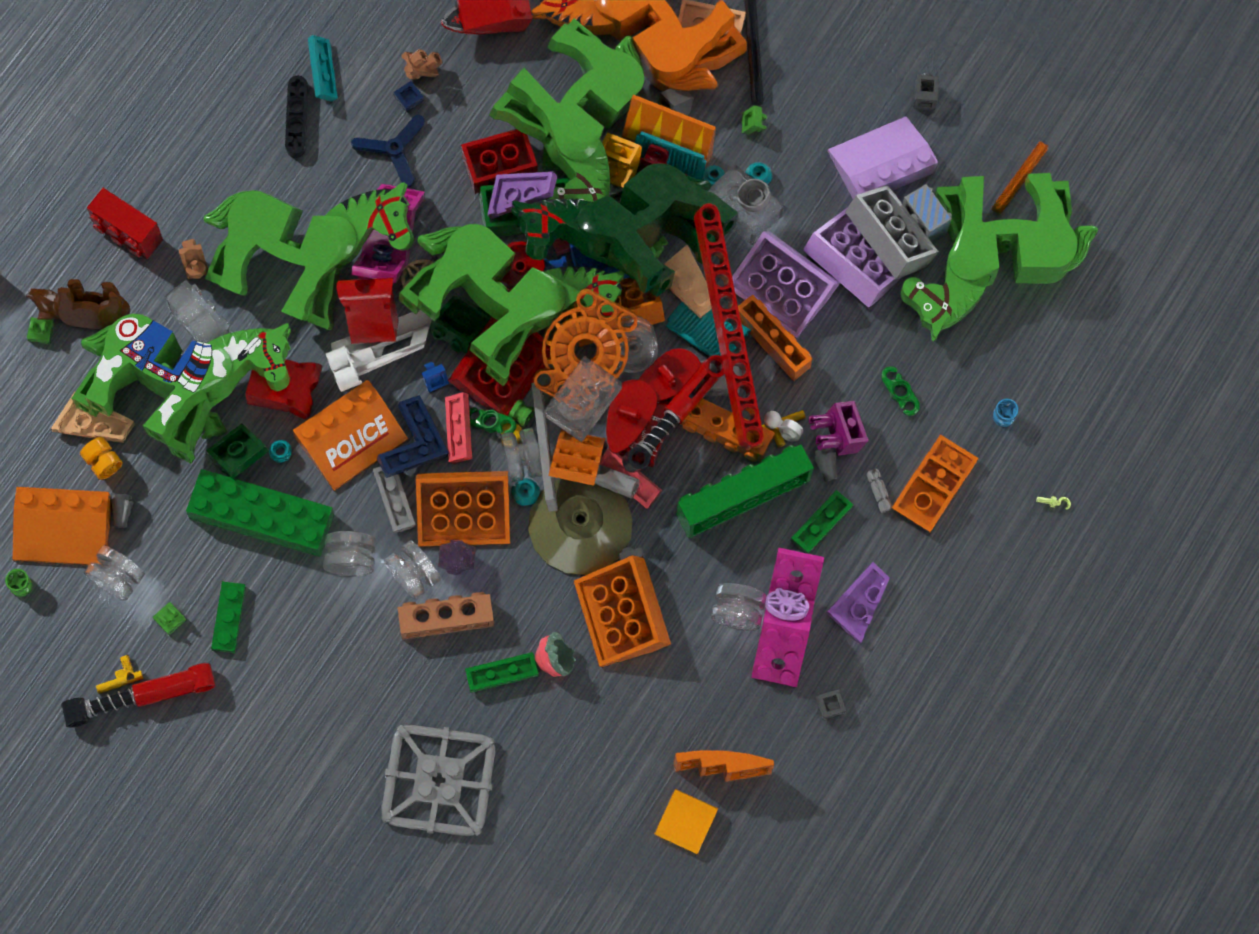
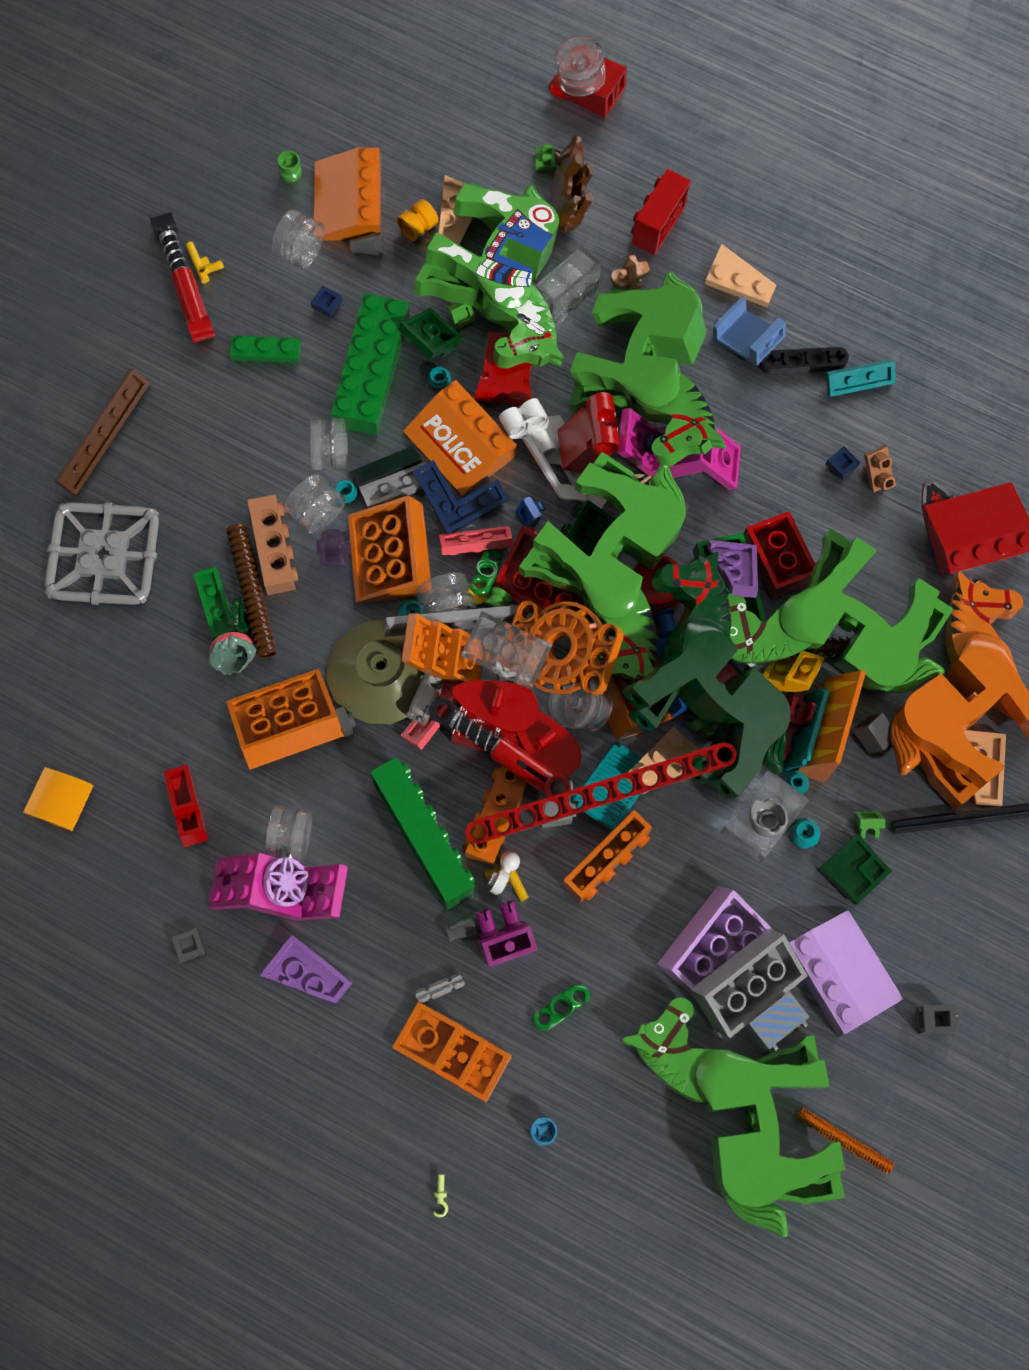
camera: 85 degrees right, 0 degrees up
bright green tile [152,602,186,635] -> none
dark blue piece [351,115,425,187] -> none
orange slope [674,750,774,782] -> none
lavender slope [732,231,840,338] -> none
green plate [790,490,853,554] -> none
none -> reddish brown plate [54,368,150,495]
none -> red slope [164,764,209,848]
none -> reddish brown piece [226,523,278,658]
none -> dark green piece [228,598,250,634]
none -> dark blue plate [311,285,342,317]
none -> teal plate [334,480,357,503]
none -> black slope [349,446,423,493]
none -> light nougat wing [705,244,776,307]
none -> medium blue panel [713,296,786,366]
none -> dark green plate [816,834,892,905]

